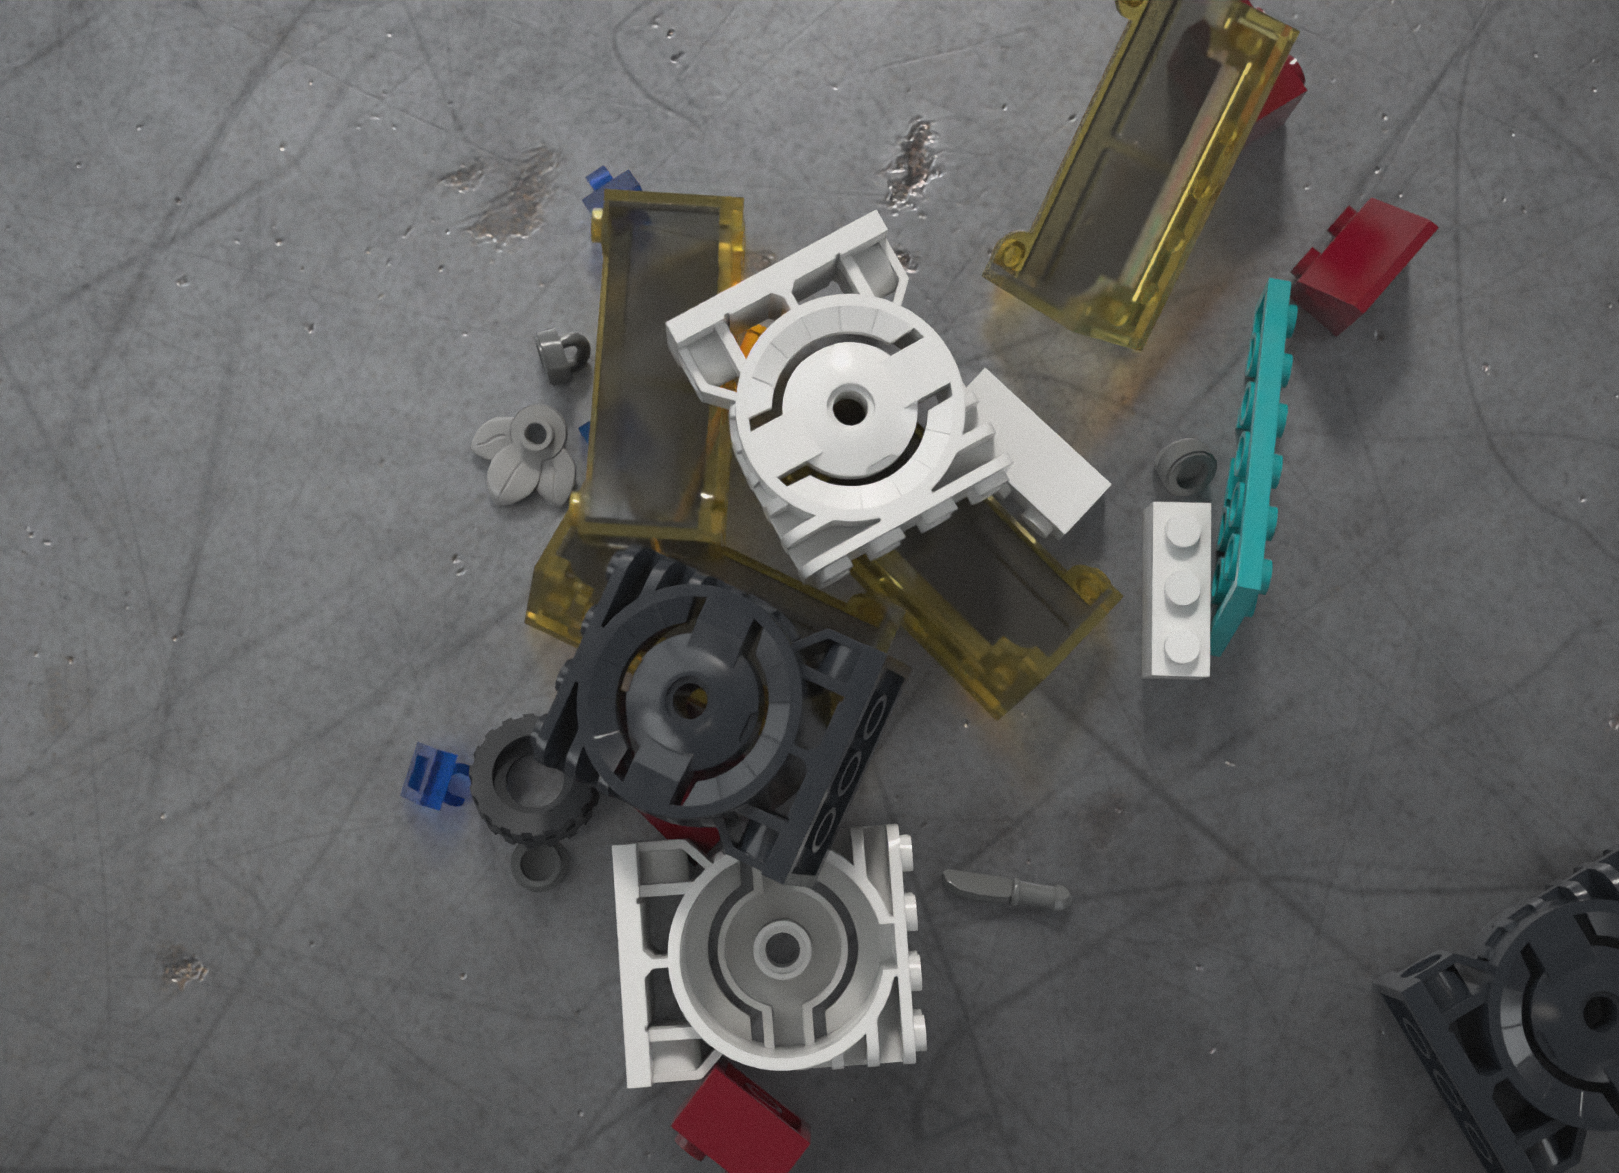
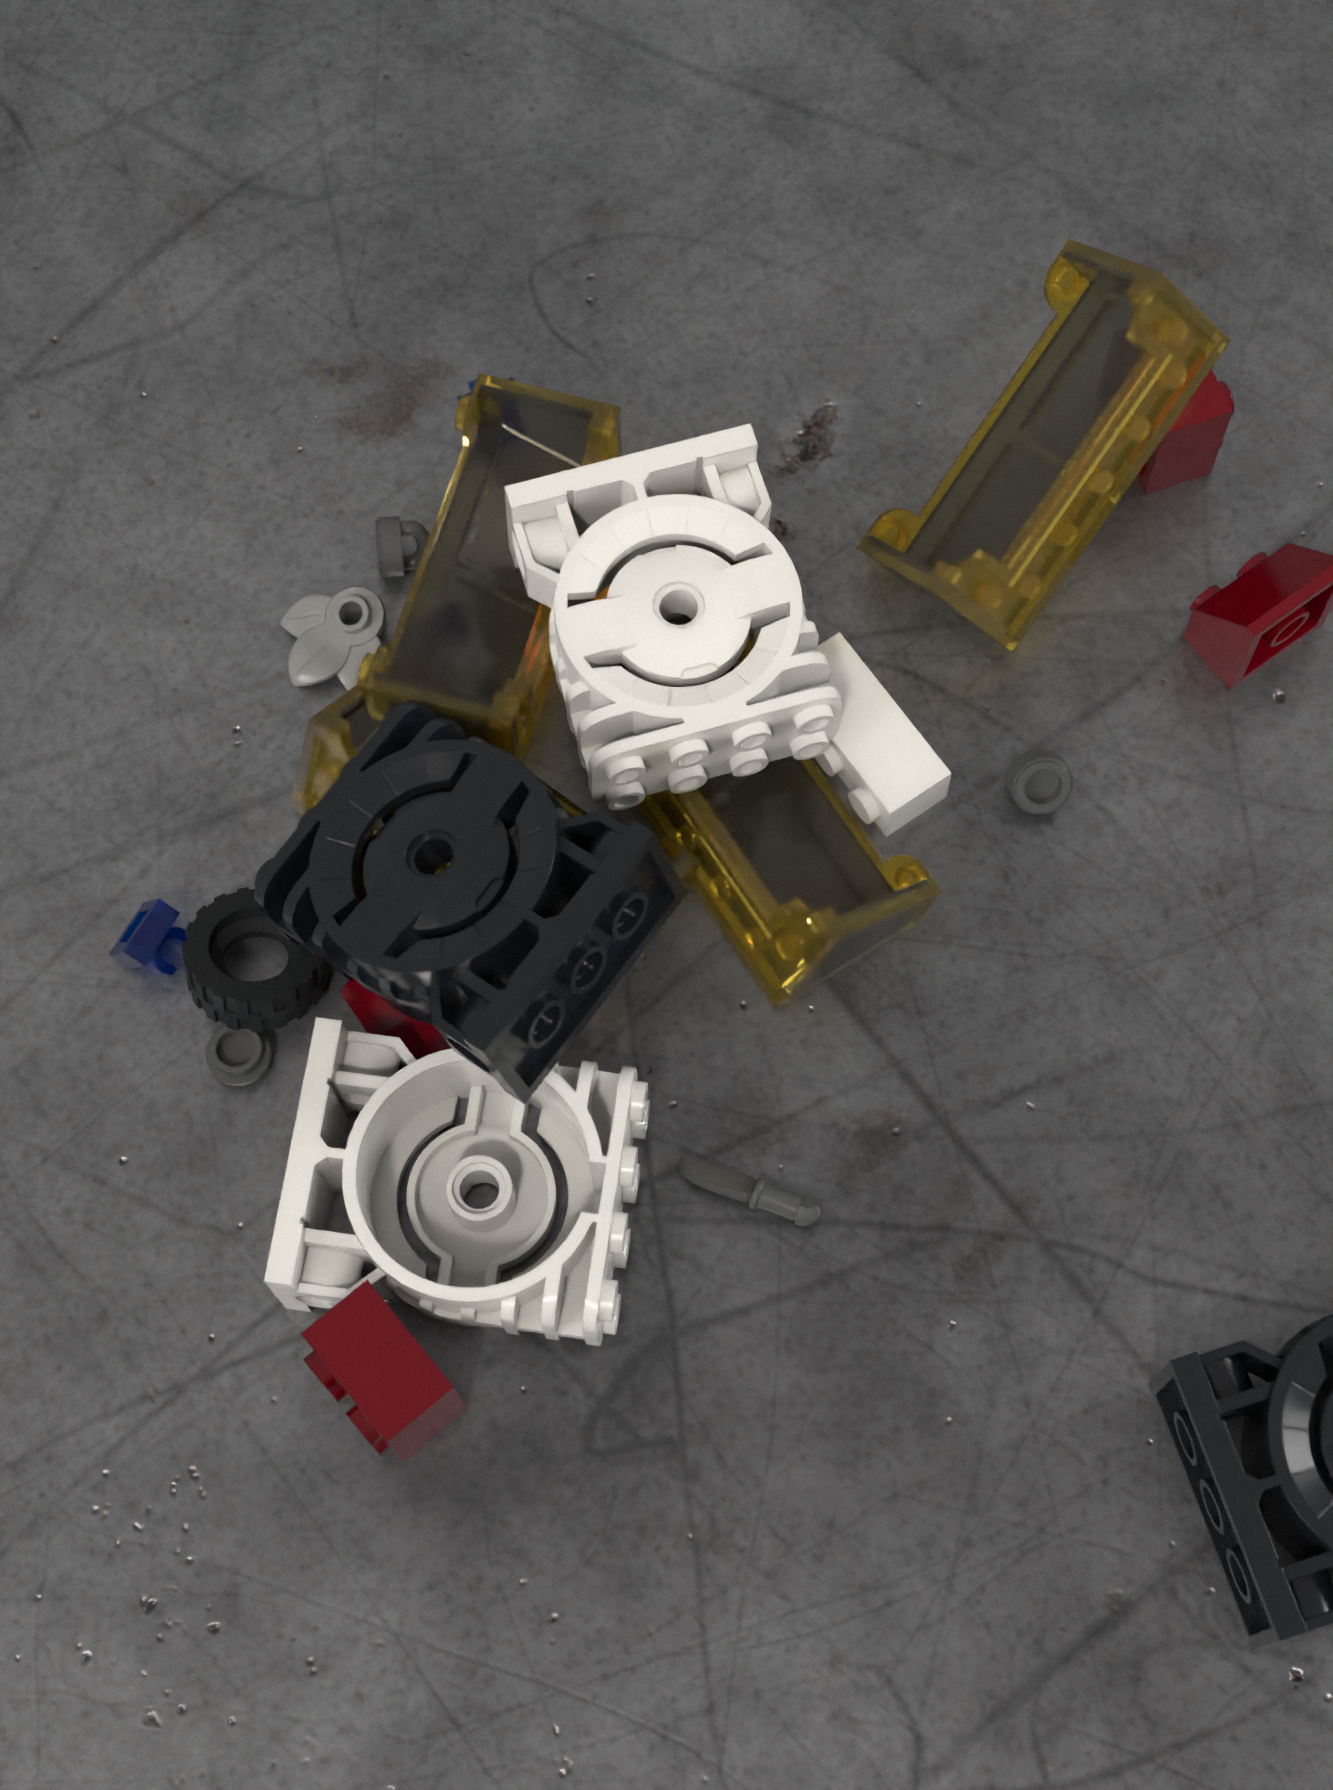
camera: 15 degrees right, 15 degrees down
white brick [1141,502,1211,680] -> none
teal wing [1210,278,1298,657] -> none

